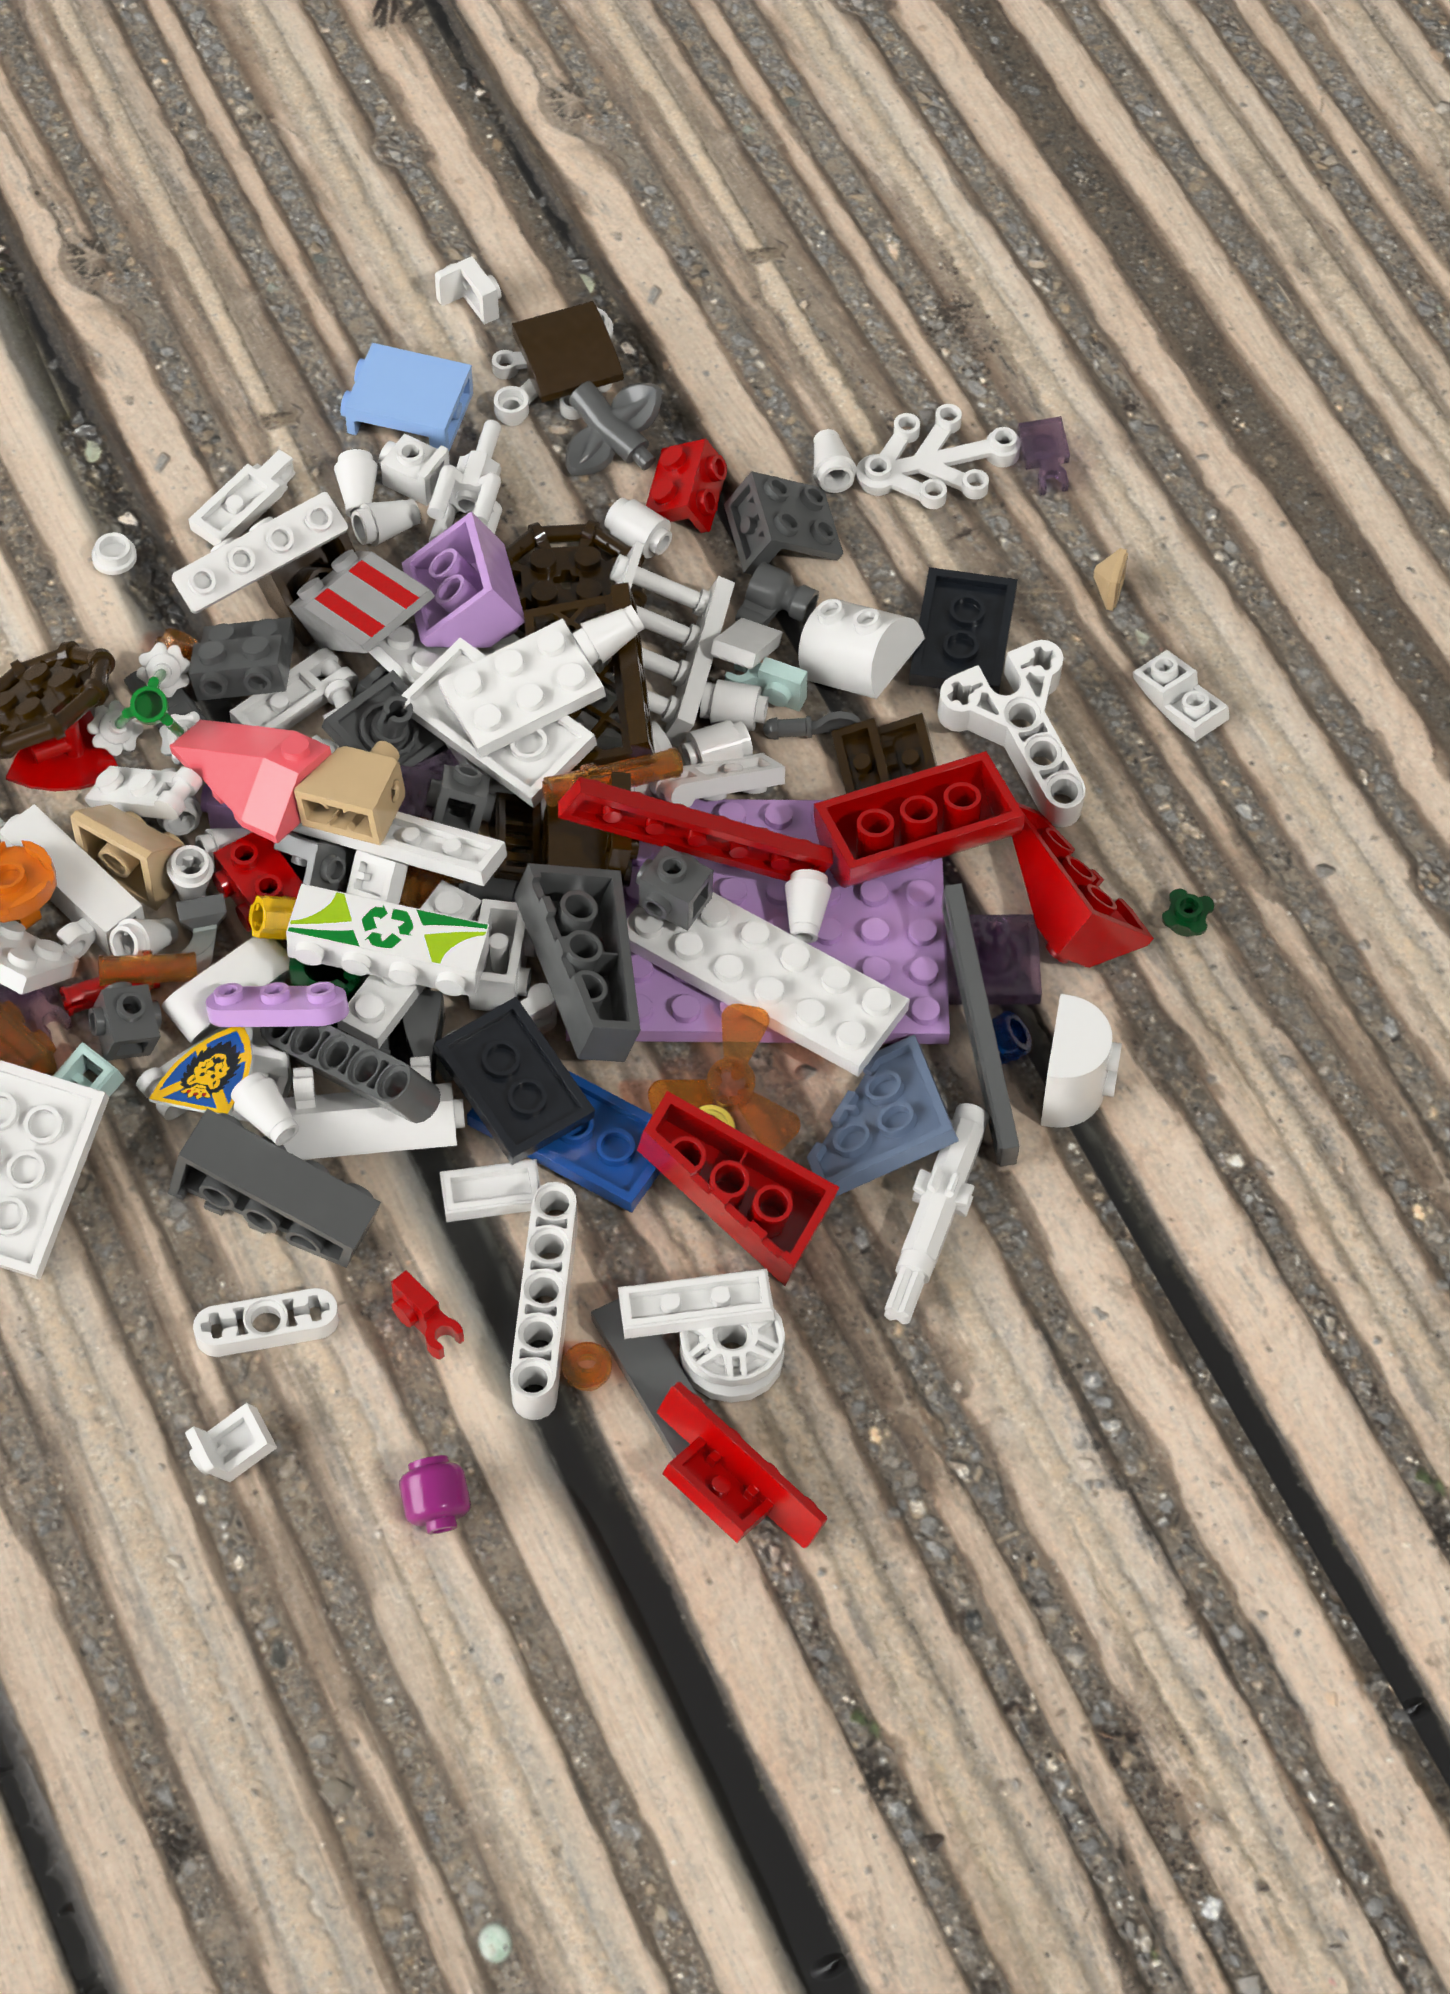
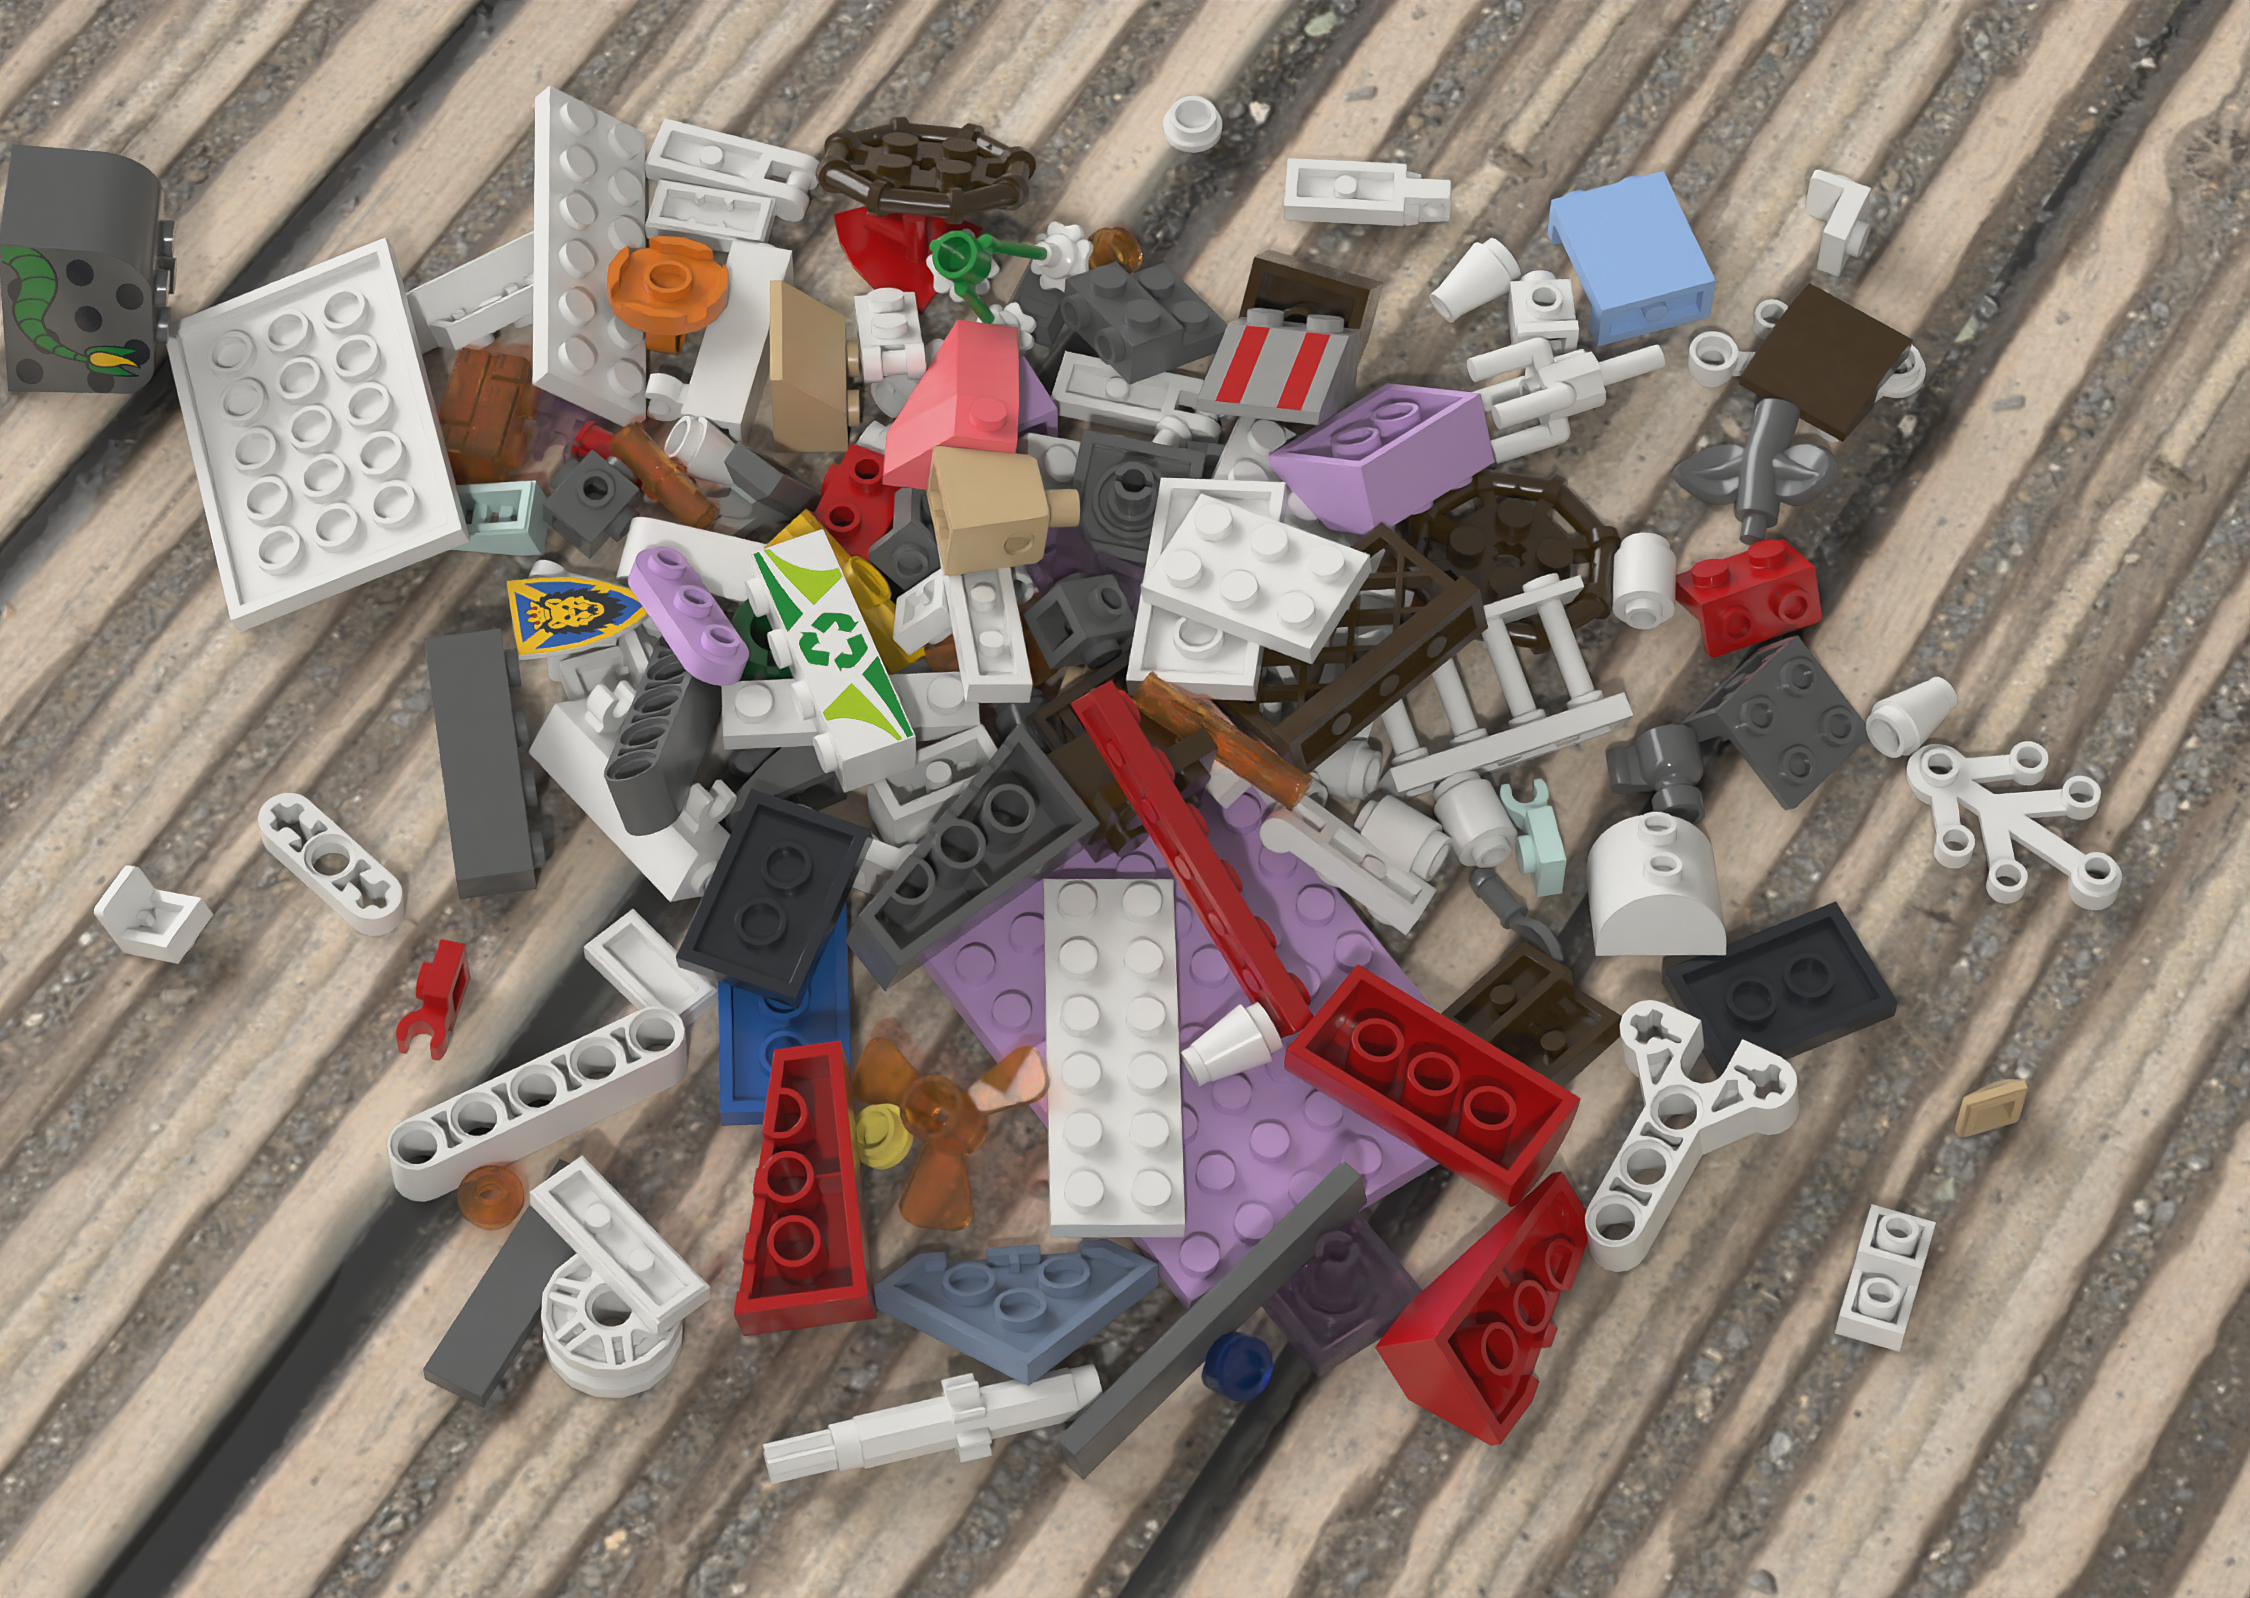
camera: 55 degrees right, 0 degrees up
white cone [167,845,214,901] -> none
white bracket [172,492,348,614] -> none
white cone [231,1072,299,1146] -> none
white cone [351,499,421,546] -> none
magenta head [399,1455,471,1535] -> none
white cone [572,605,645,665] -> none
dark grey brick [636,845,714,931] -> none
red bracket [657,1382,827,1548] -> none
white tile [710,618,783,669] -> none
clear purple plate [1017,416,1070,496] -> none
white brick [1041,994,1122,1128] -> none
dark green plate [1162,888,1215,937] -> none

